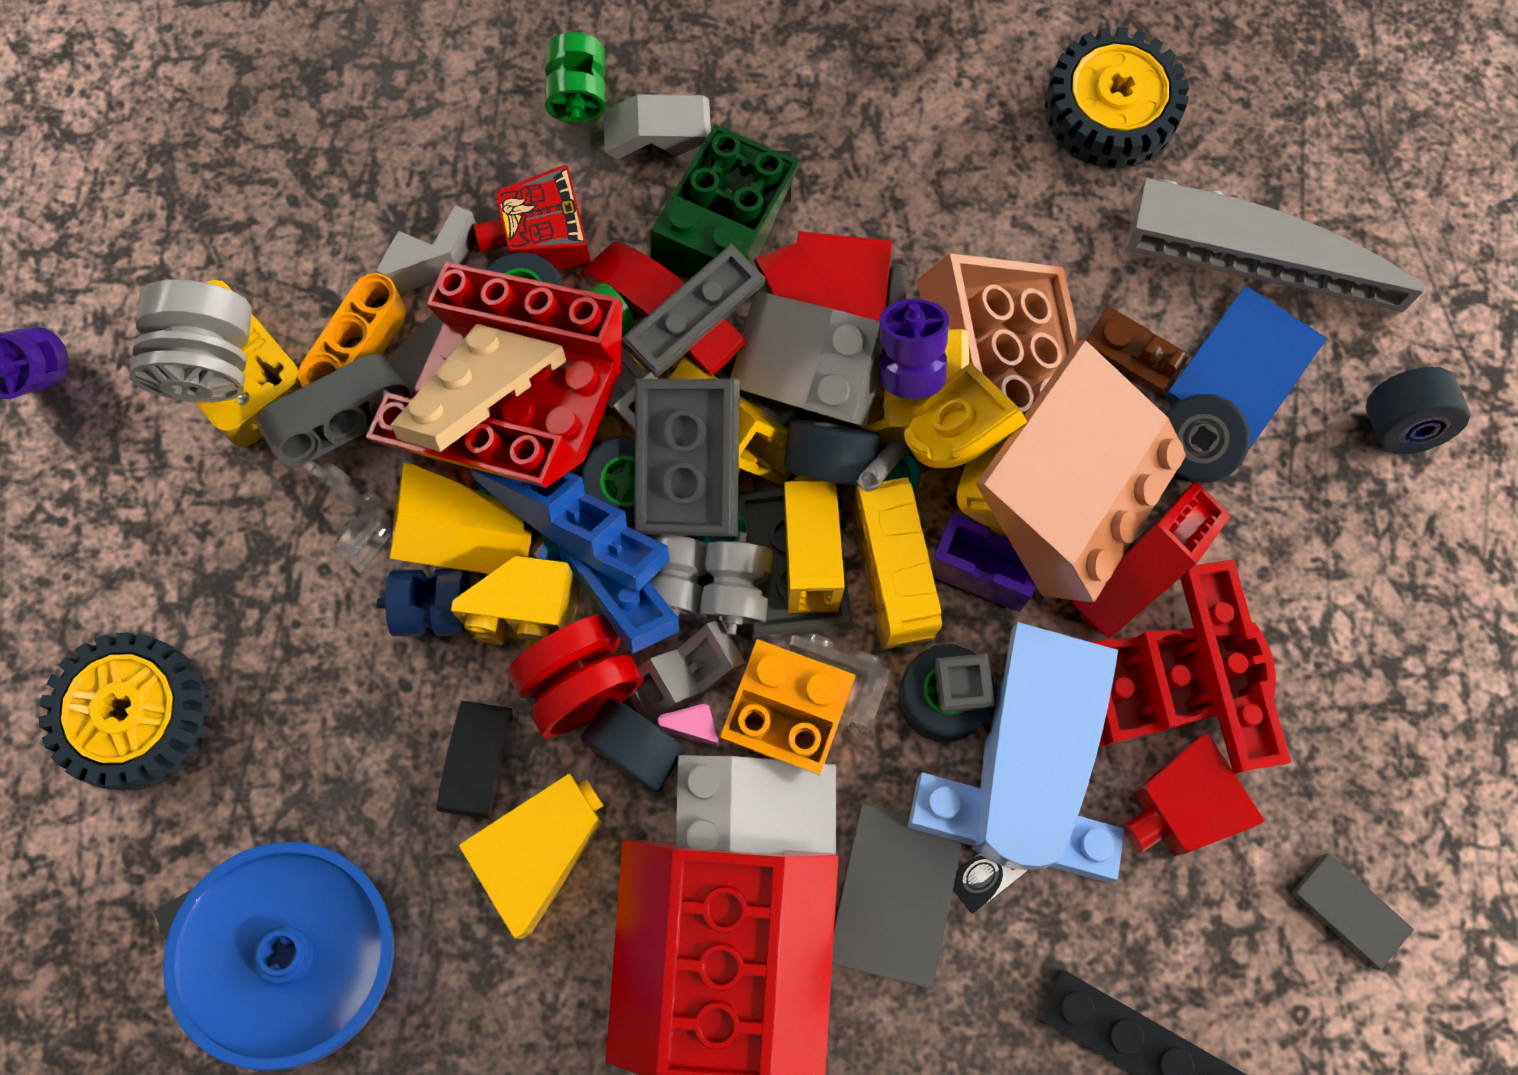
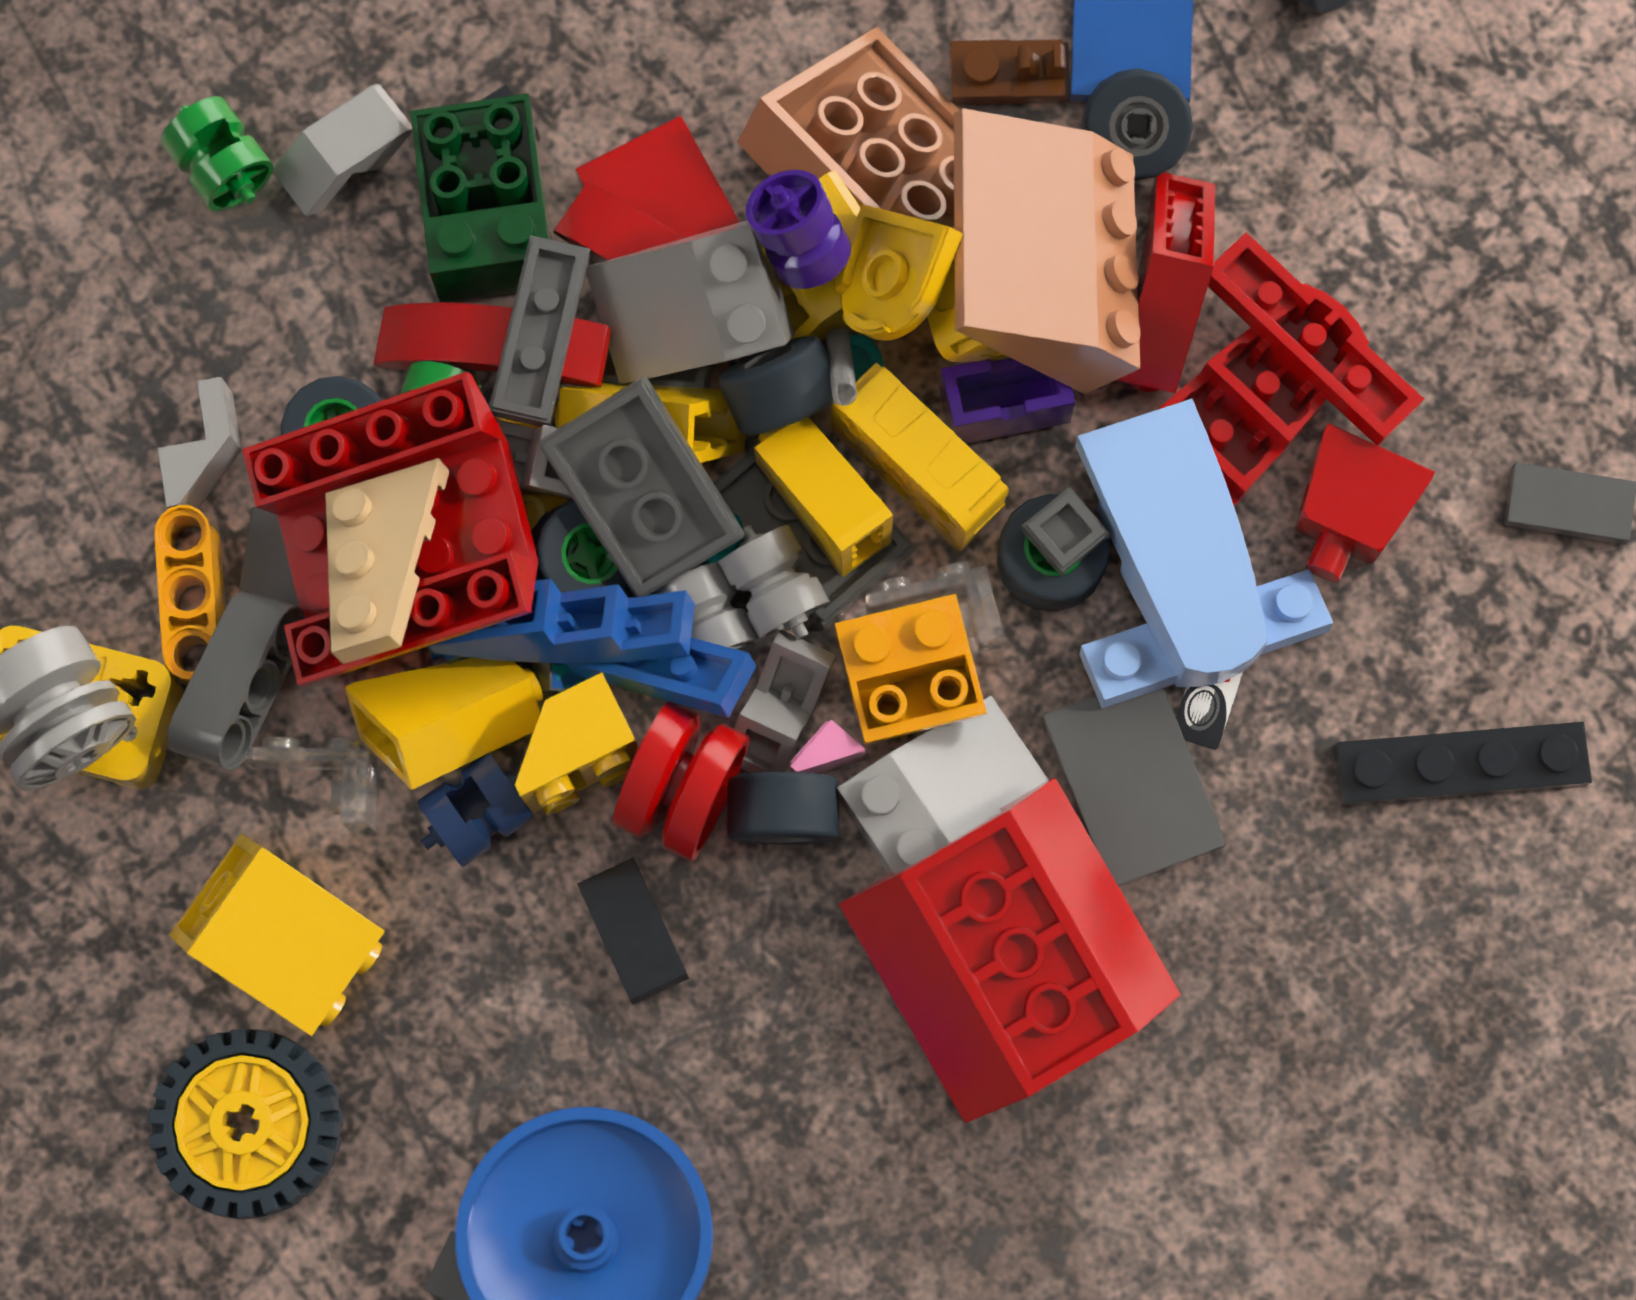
camera: 30 degrees left, 5 degrees up
yellow slope [459,773,604,939] -> none
red torso [474,165,591,269] -> none
light grey piece [886,255,908,307] -> none
none -> yellow slope [169,833,385,1036]

